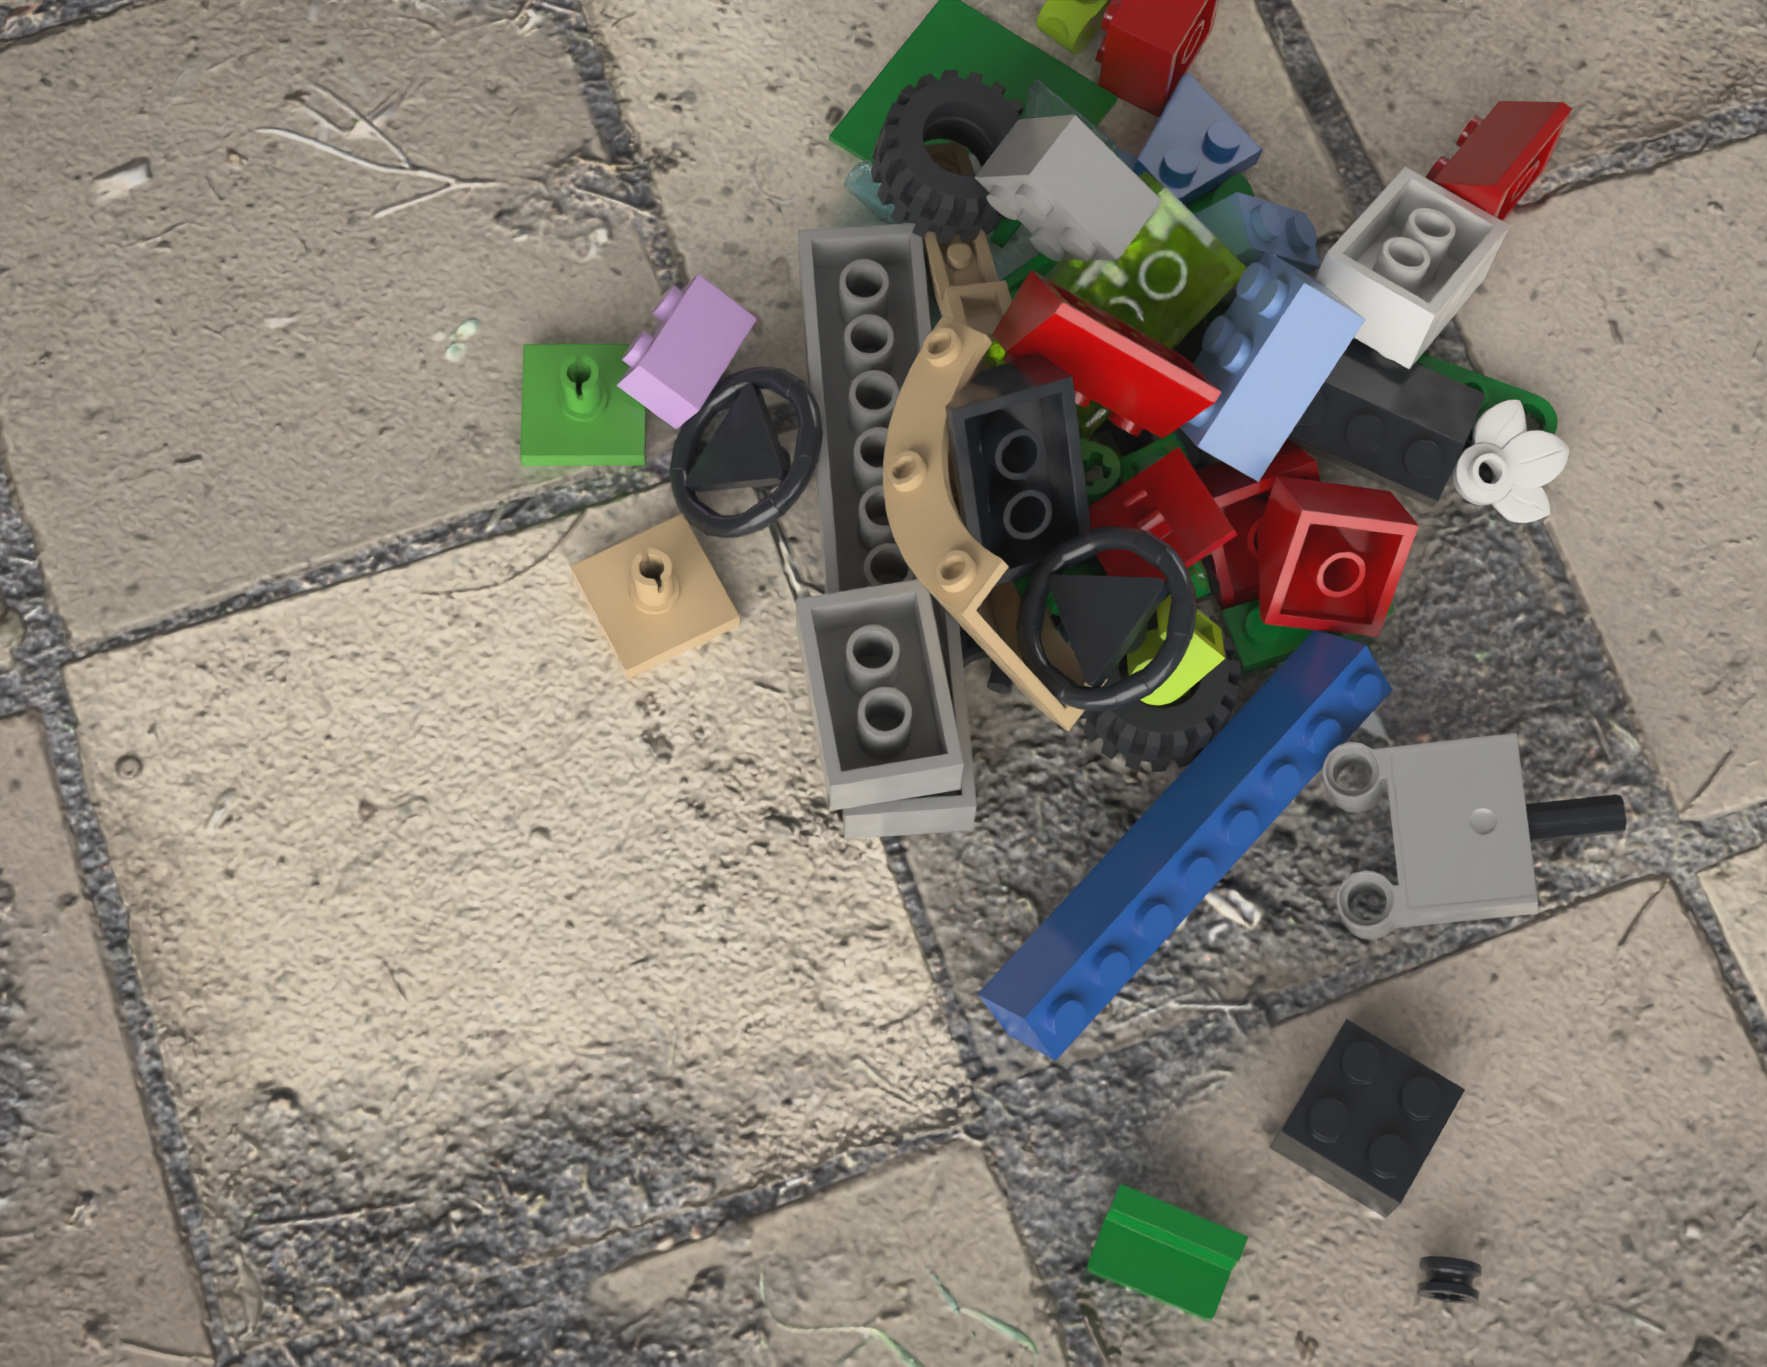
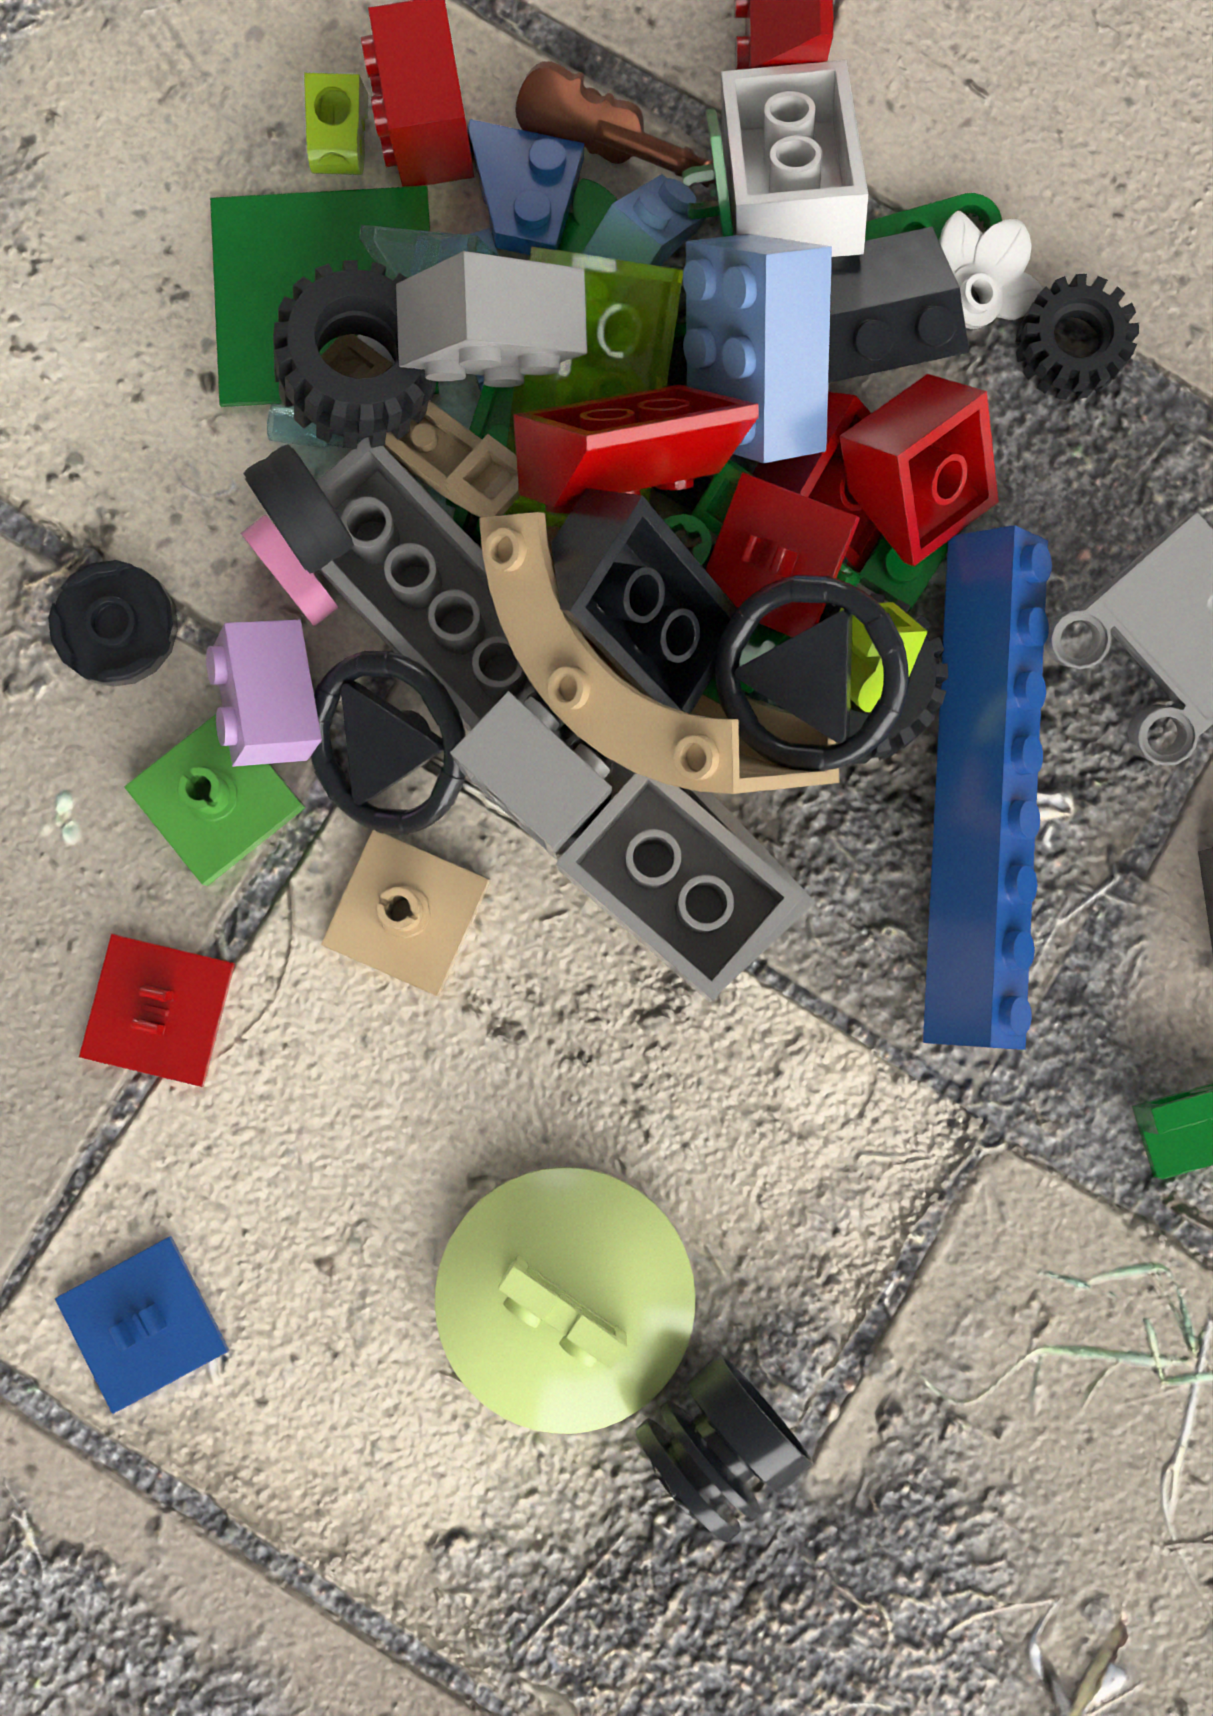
camera: 35 degrees left, 15 degrees up
none -> black tile [48,560,178,687]
none -> blue piece [54,1236,229,1415]
none -> red piece [79,934,235,1087]
none -> bright pink beam [240,514,339,627]
none -> black tyre [243,444,354,574]
none -> yellowish green bracket [435,1166,695,1434]
none -> light grey brick [450,691,612,861]
none -> copper piece [515,61,715,188]
none -> black wheel [635,1353,814,1542]
none -> green piece [682,108,733,237]
none -> black tyre [1015,274,1139,400]

